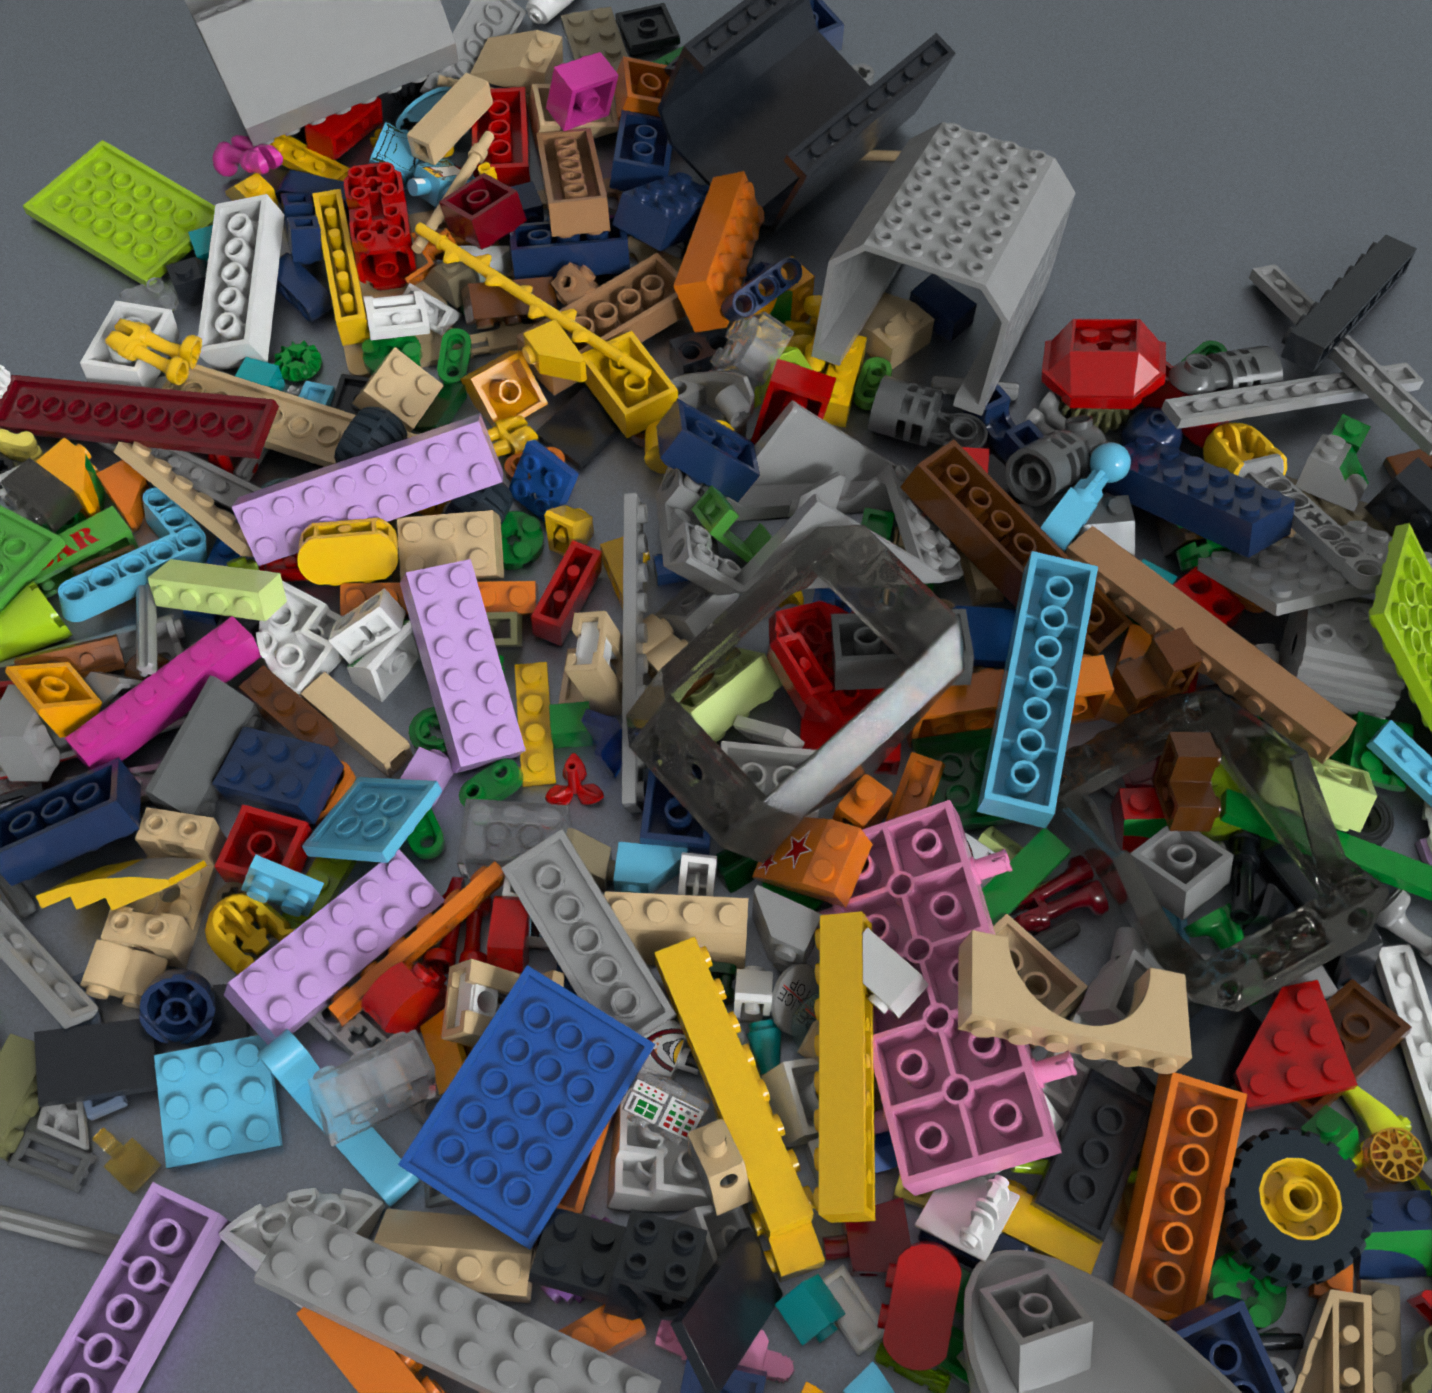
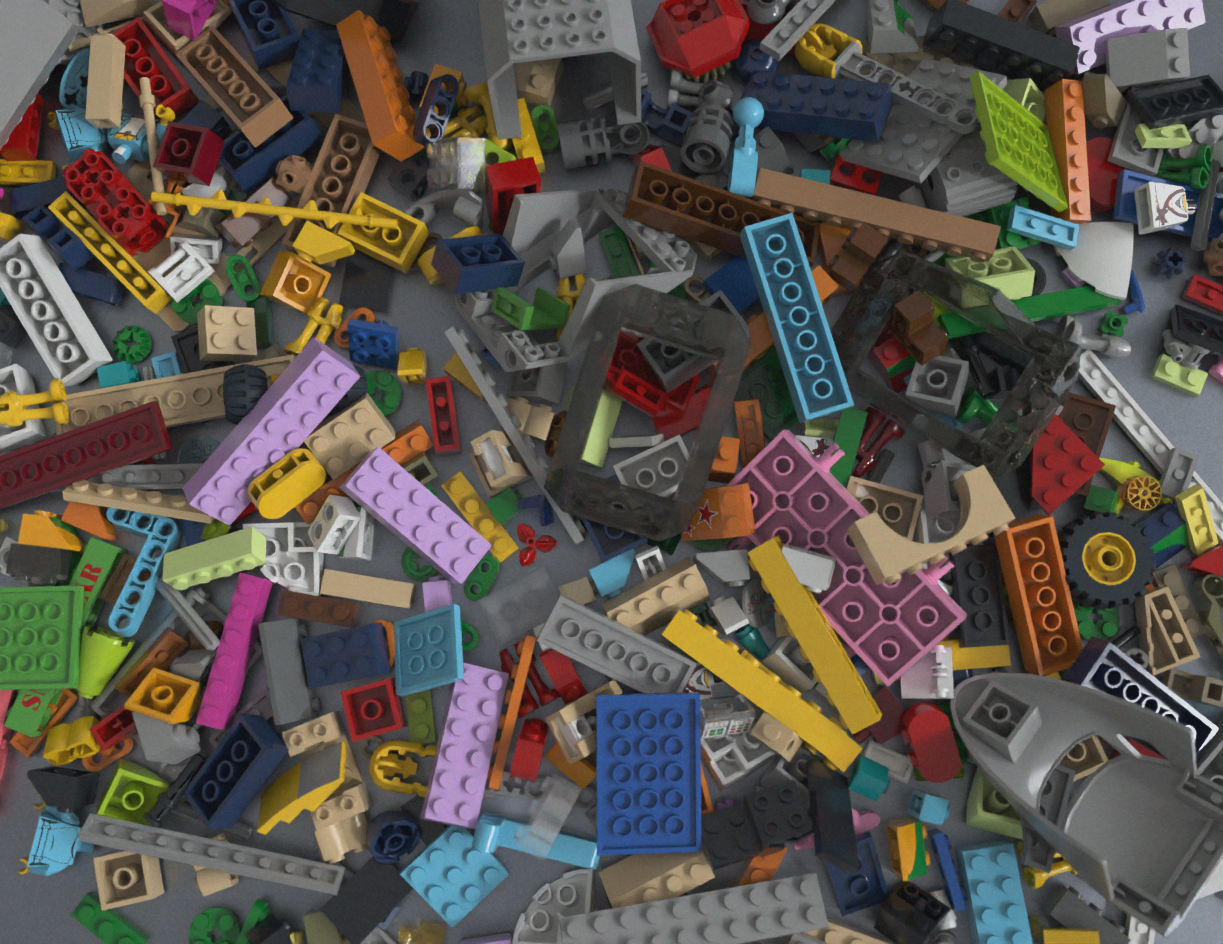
camera: 30 degrees left, 20 degrees up
medium azure plate [241,854,324,917] -> none

